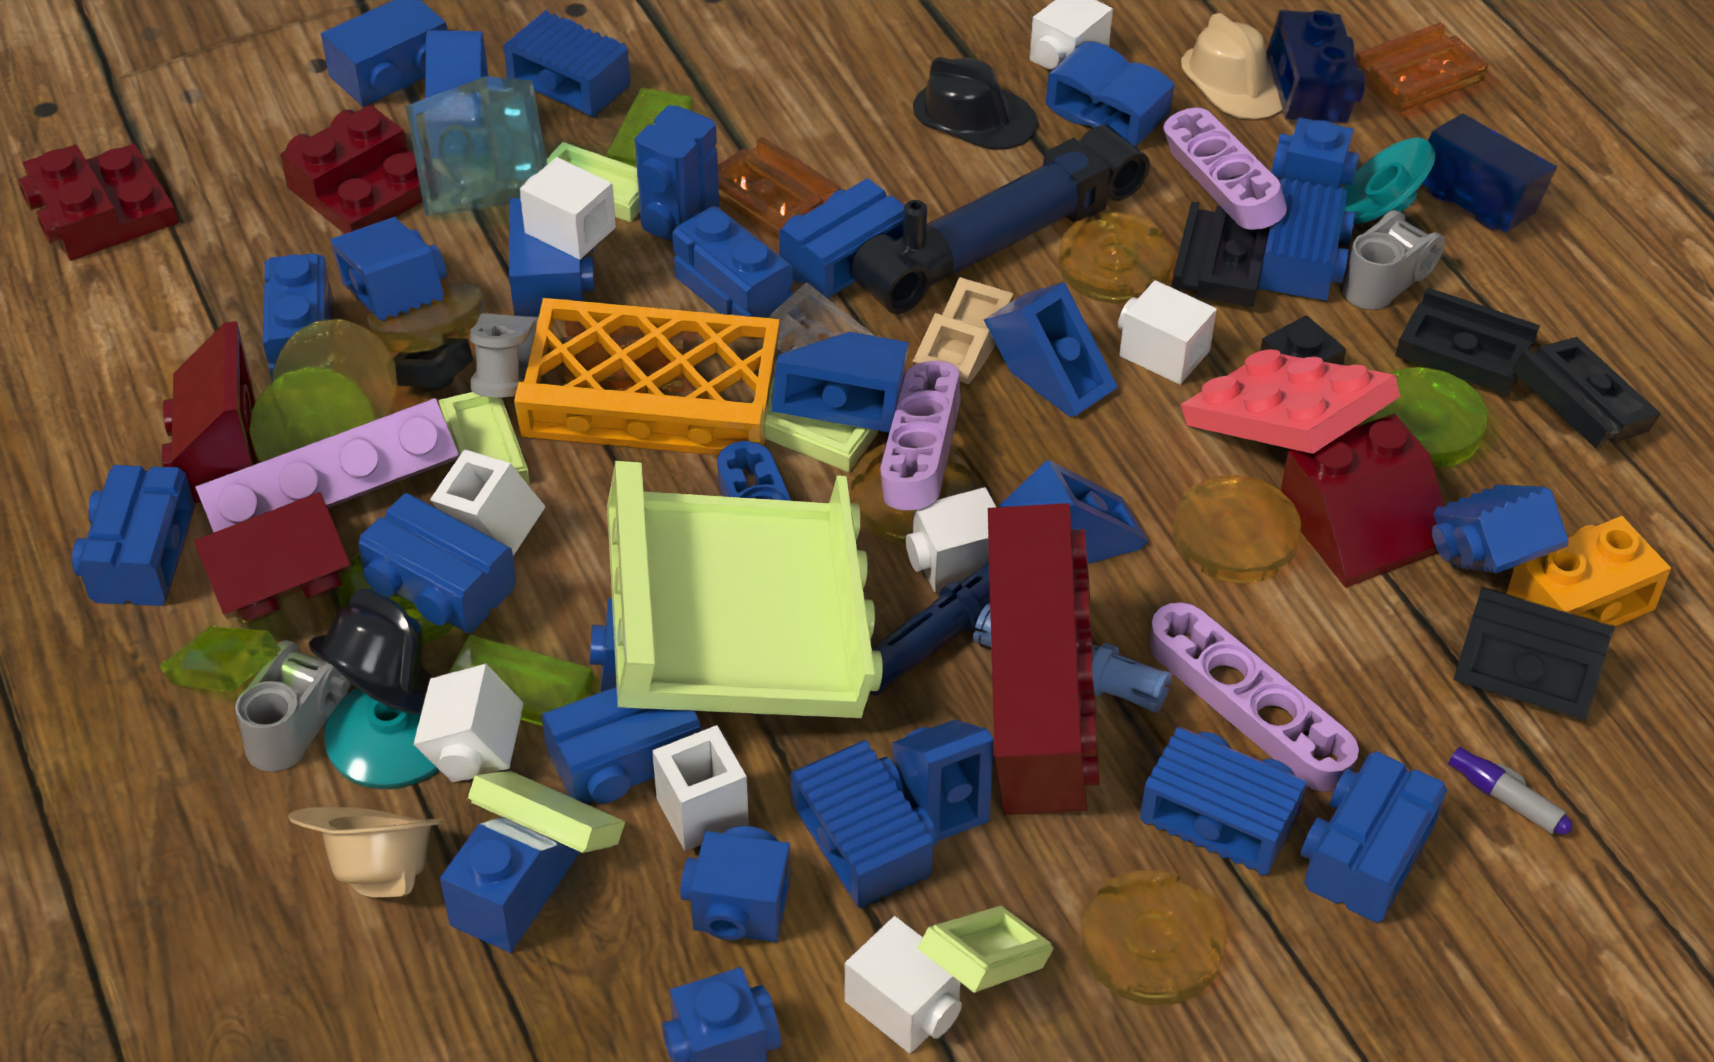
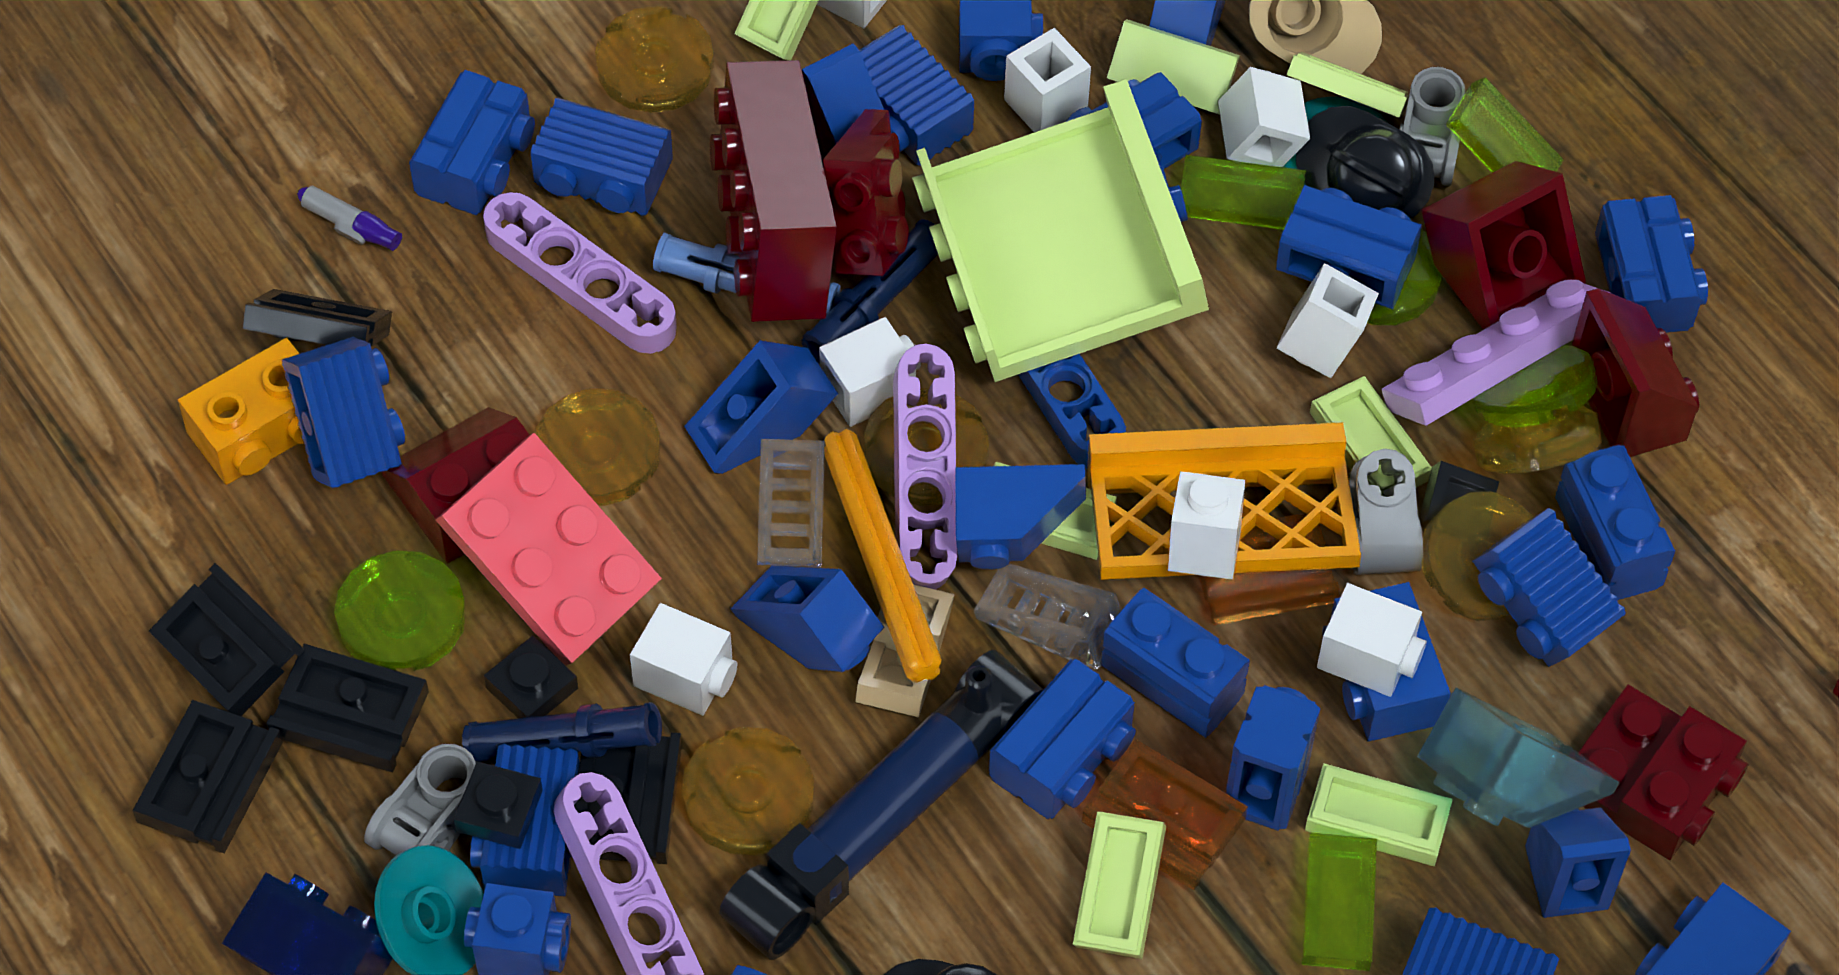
camera: 170 degrees right, 10 degrees up
none -> black plate [133,700,283,854]
none -> black plate [454,761,543,849]
none -> dark blue pin [462,702,662,763]
none -> clear slope [757,439,825,567]
none -> dark red plate [823,109,908,276]
none -> light orange axle [823,429,942,683]
none -> yellowish green tile [1073,811,1166,959]
none -> white brick [1168,471,1245,580]
none -> yellowish green tile [1287,52,1409,117]

